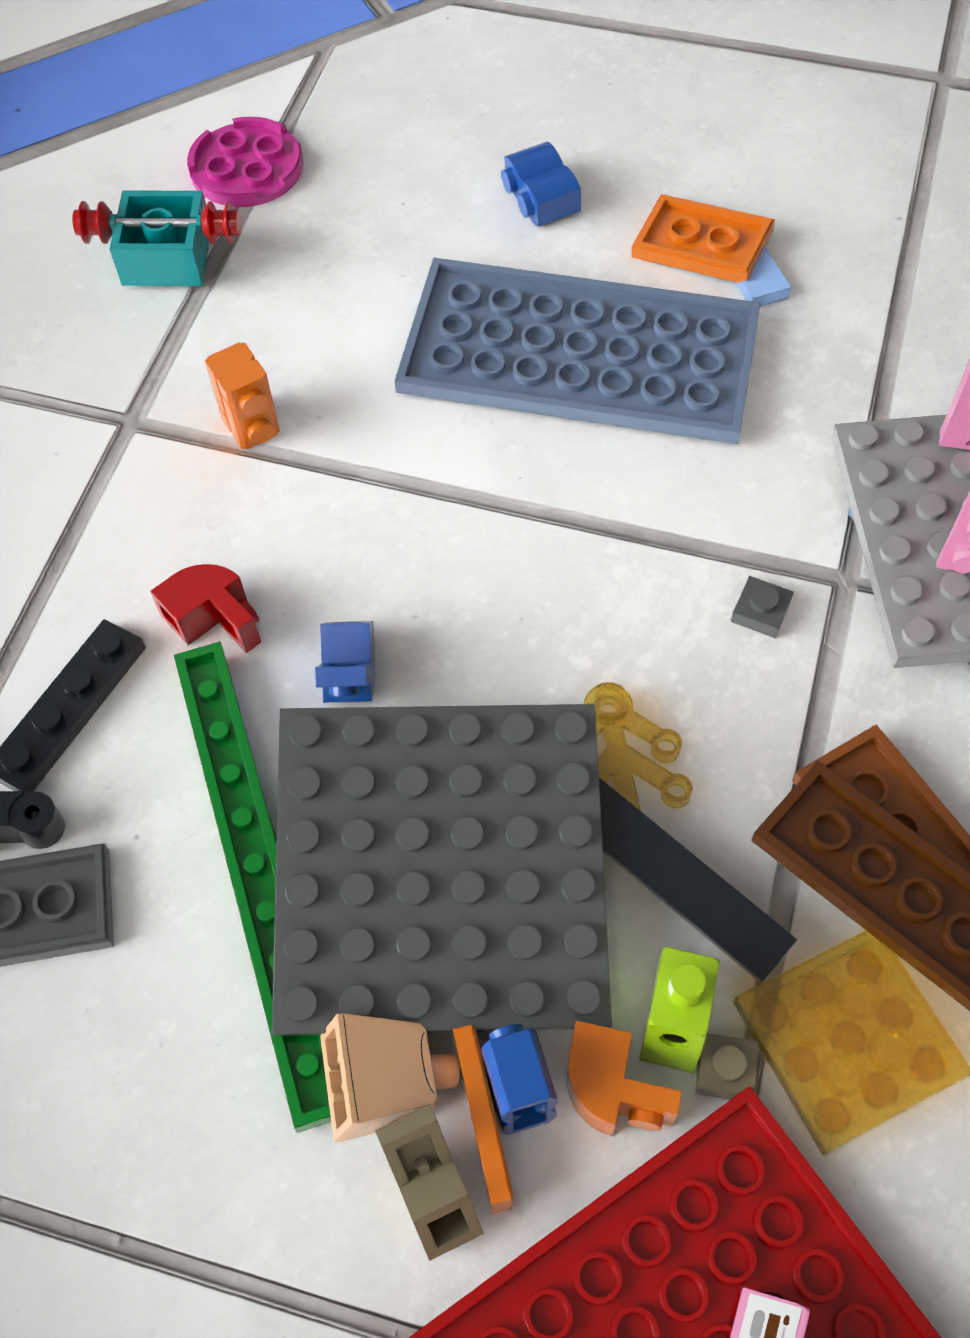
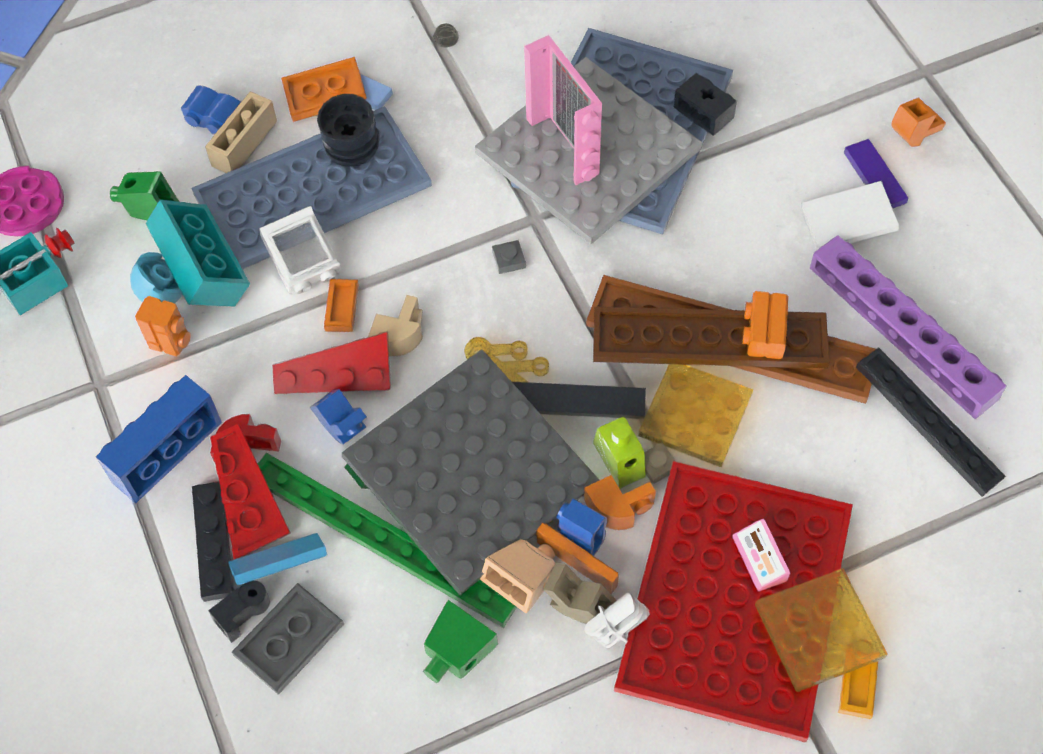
camera: 40 degrees left, 0 degrees up
none -> blue brick [96,375,222,504]
none -> green torso [110,171,180,220]
none -> medium azure cylinder [130,252,183,303]
none -> teal brick [146,200,250,307]
none -> tan brick [205,91,277,173]
none -> red wing [210,424,291,560]
none -> dark azure tile [228,533,327,585]
none -> white window [260,206,340,294]
none -> red wing [272,331,391,394]
none -> black wheel [317,94,379,167]
none -> orange tile [324,279,359,332]
none -> tan brick [368,295,422,356]
none -> green torso [423,600,498,683]
none -> clear smoke plate [433,23,459,48]
none -> white arm [585,593,650,648]

